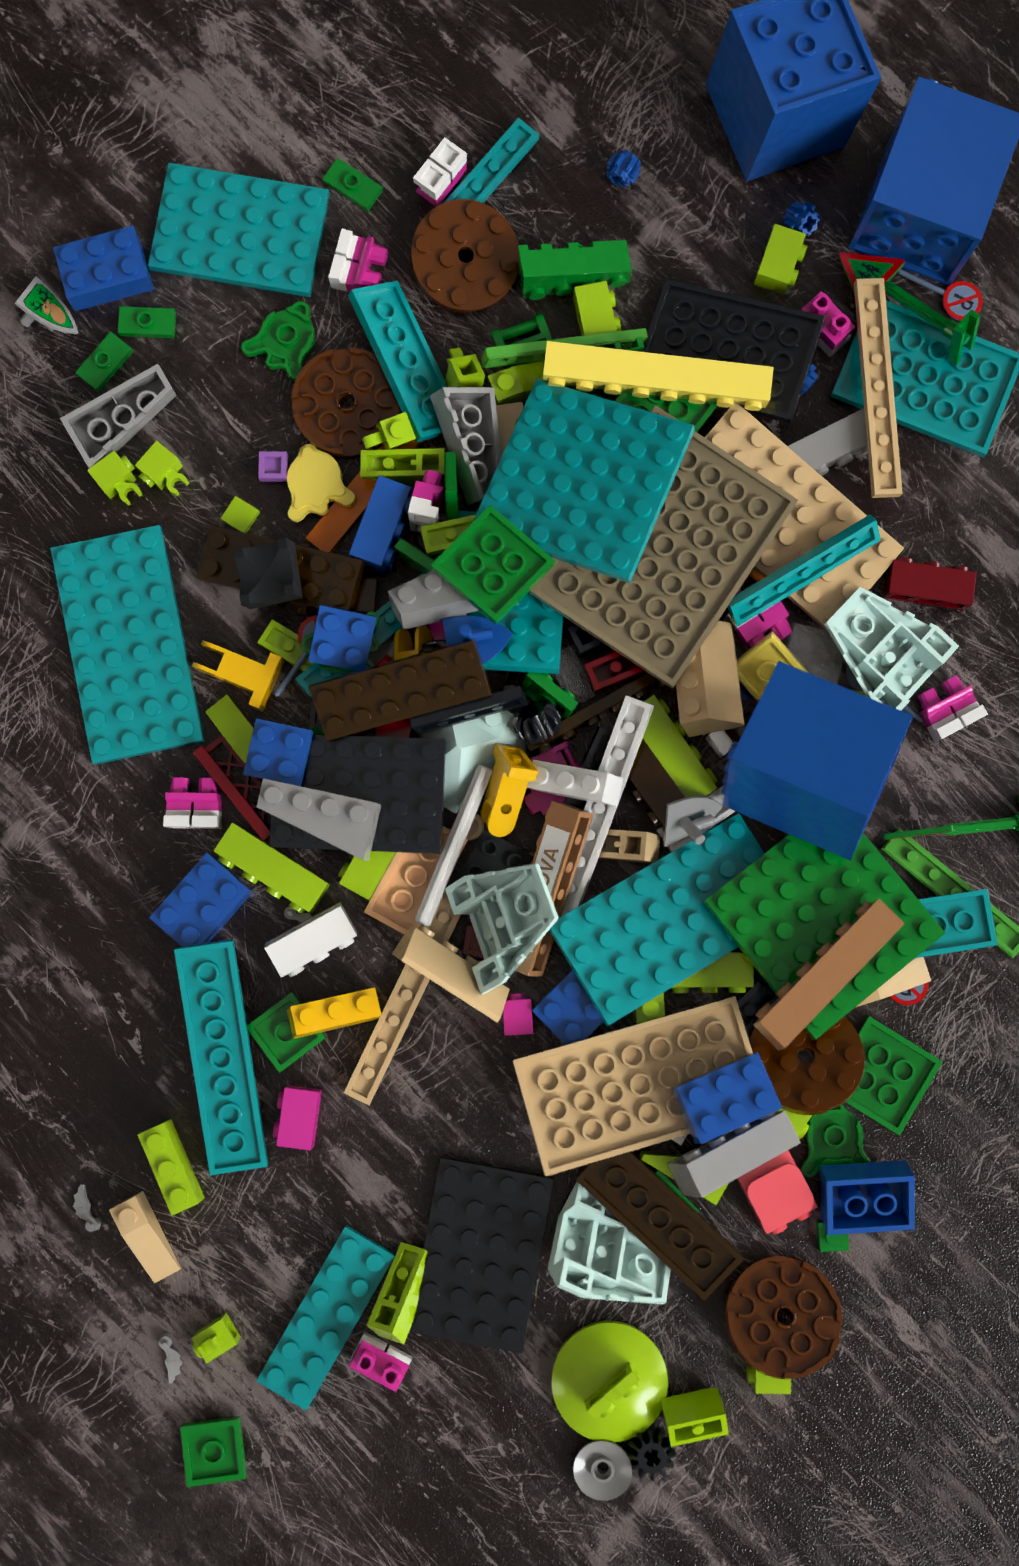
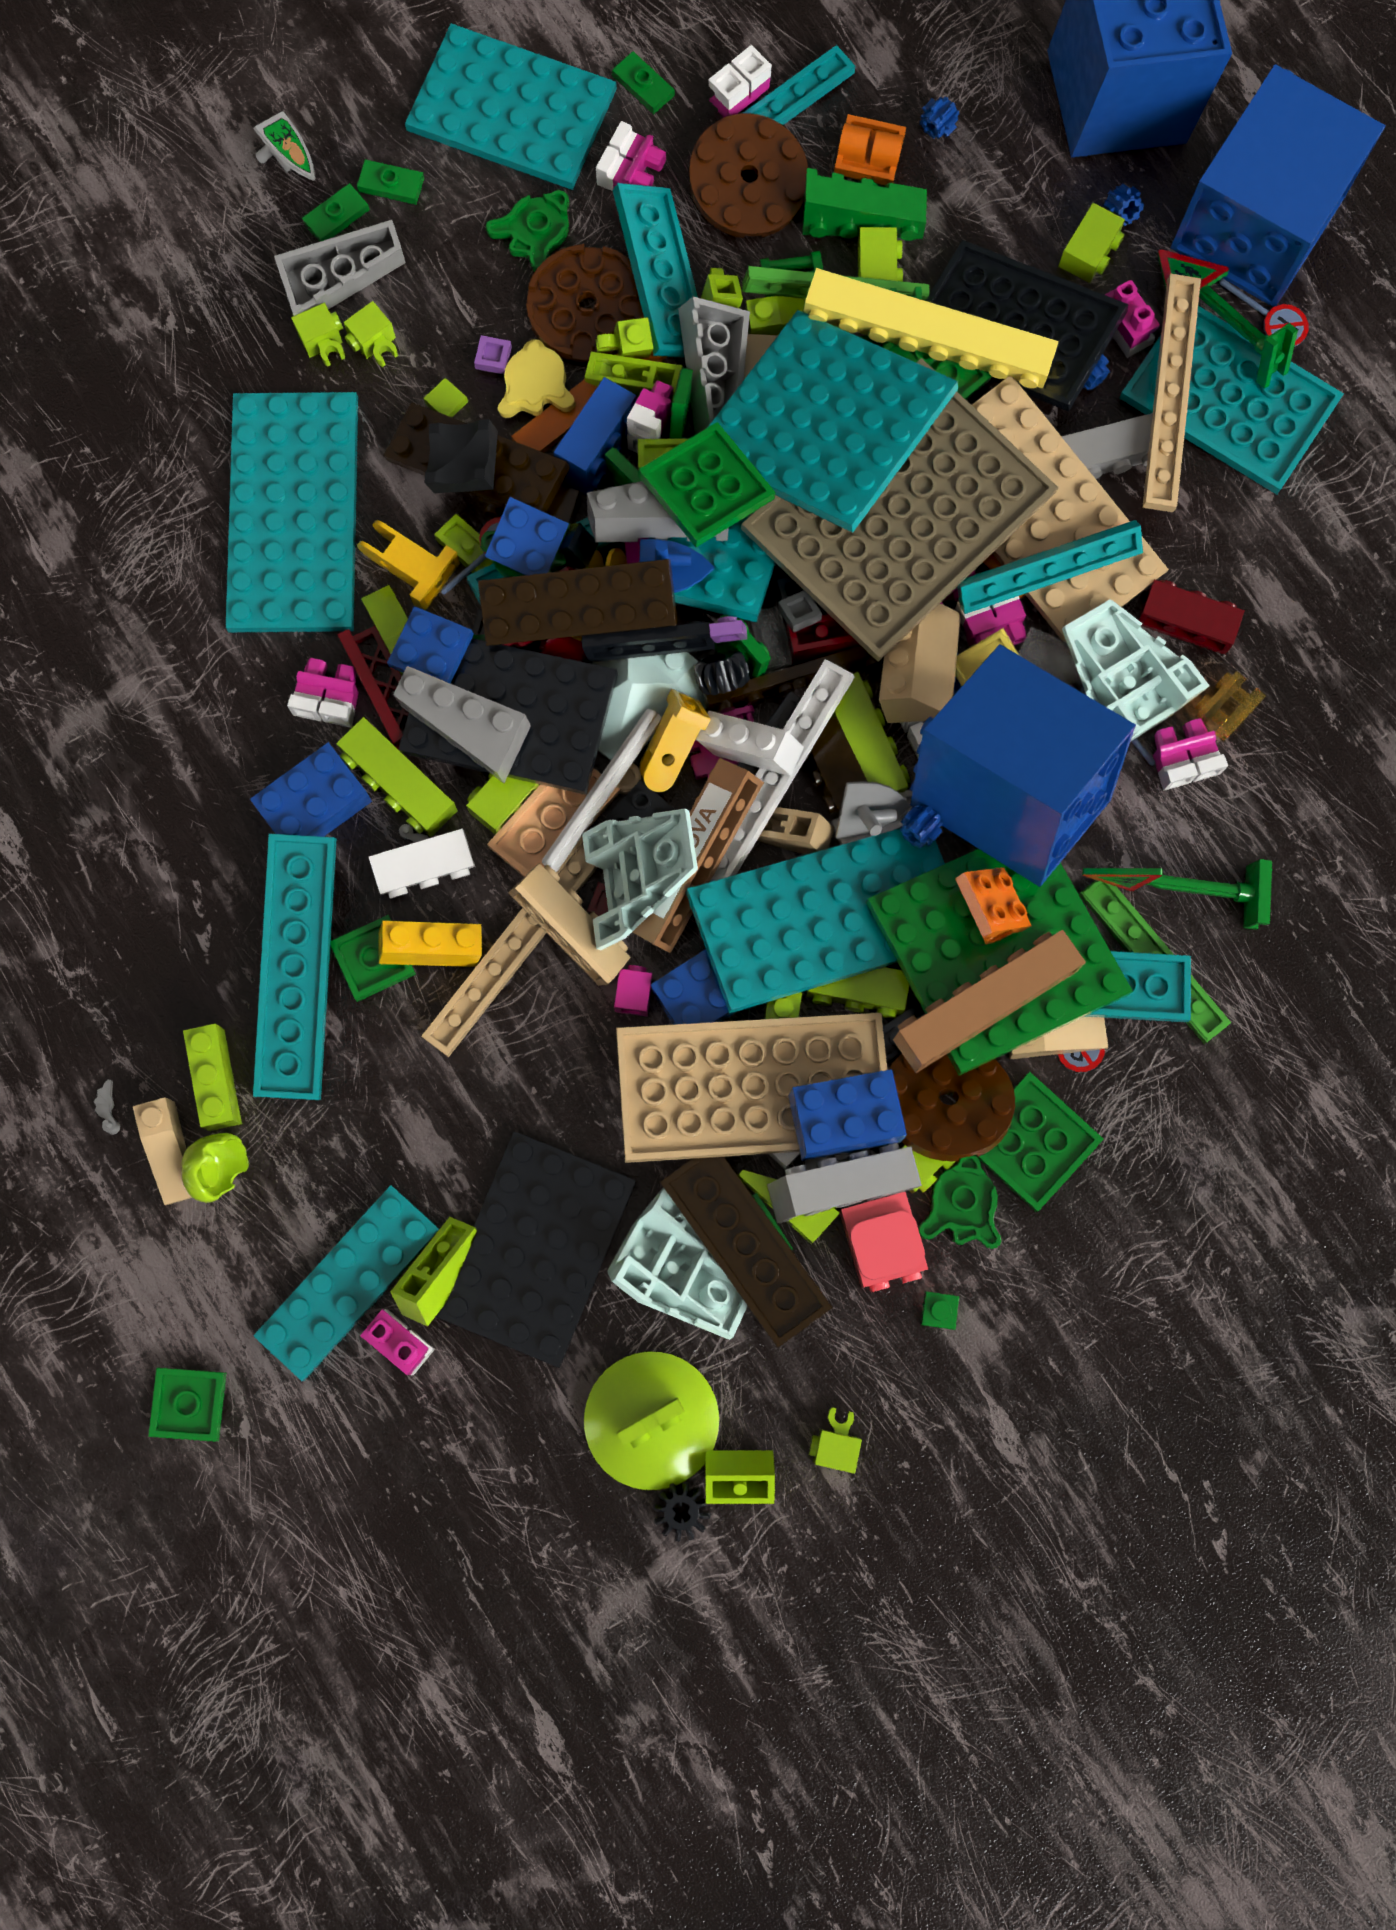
camera: 15 degrees right, 5 degrees down
blue brick [53,226,154,311] -> none
light grey piece [159,1333,183,1384] -> none
lime brick [192,1312,241,1364] -> none
dark pink brick [273,1085,322,1150] -> none
light grey dish [573,1440,632,1501] -> none
reddish brown plate [725,1256,843,1379] -> none
blue brick [819,1160,915,1235] -> none
none -> lime piece [181,1133,249,1203]
none -> black plate [559,522,599,569]
none -> medium lavender plate [709,616,747,643]
none -> dark grey plate [778,590,822,633]
none -> orange plate [834,114,906,185]
none -> blue gear [900,804,943,848]
none -> orange plate [955,867,1032,944]
none -> clear yellow brick [1194,671,1266,742]

